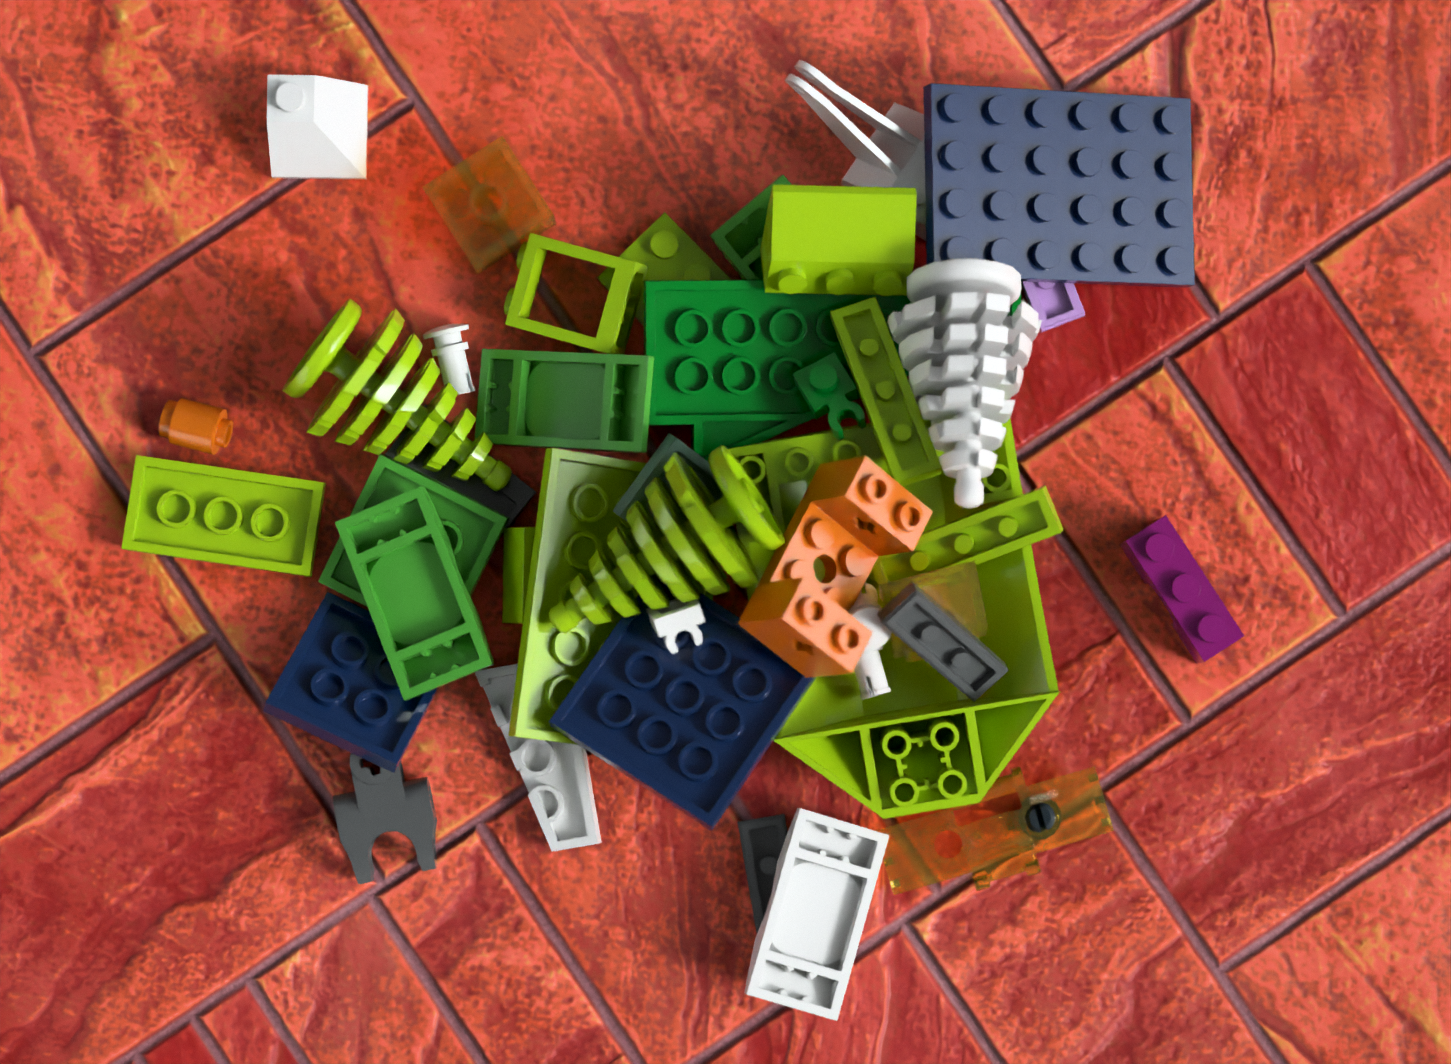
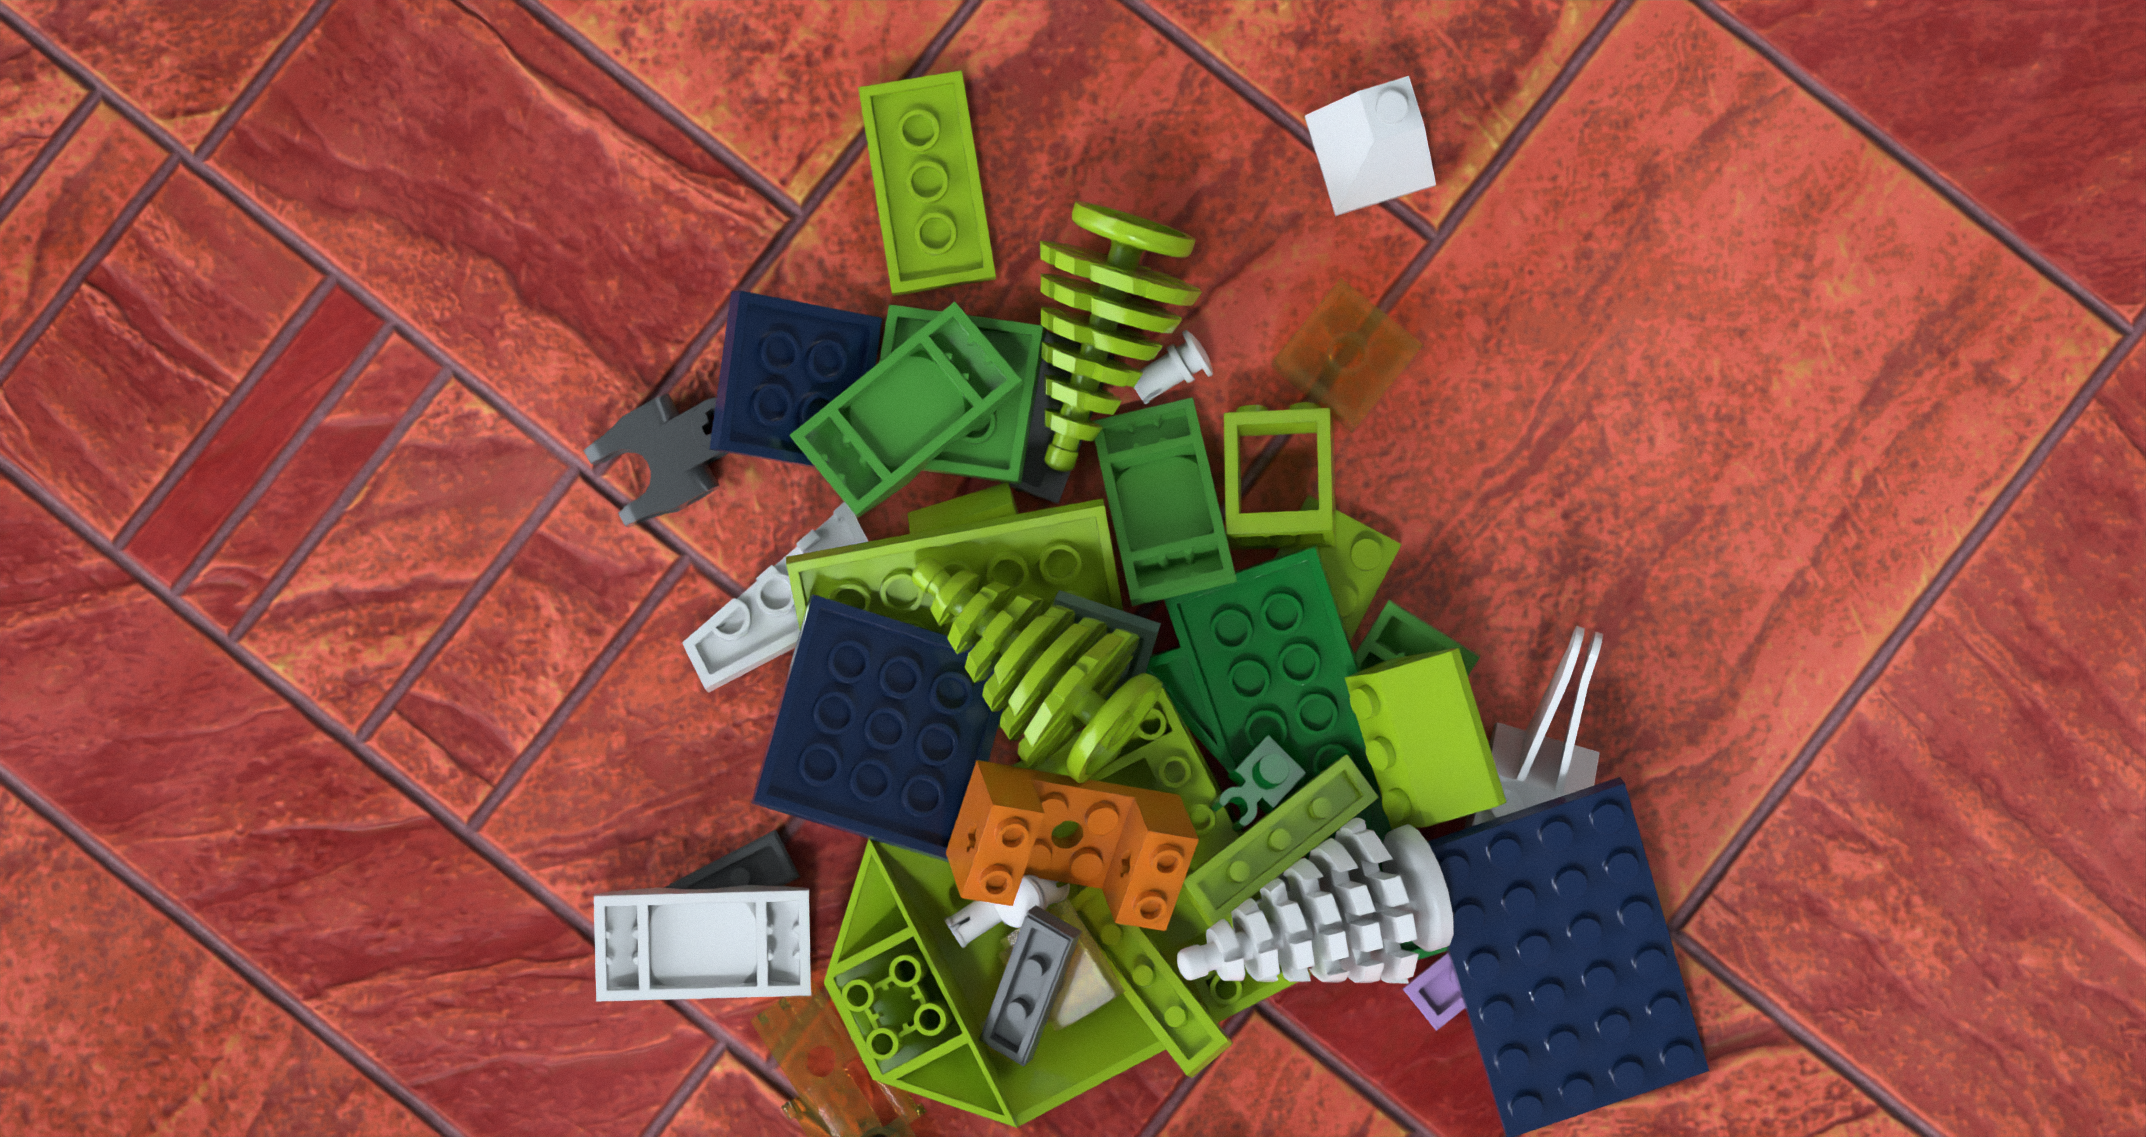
camera: 75 degrees right, 0 degrees up
orange brick [159,398,233,455] -> none
white tile [647,598,705,654] -> none

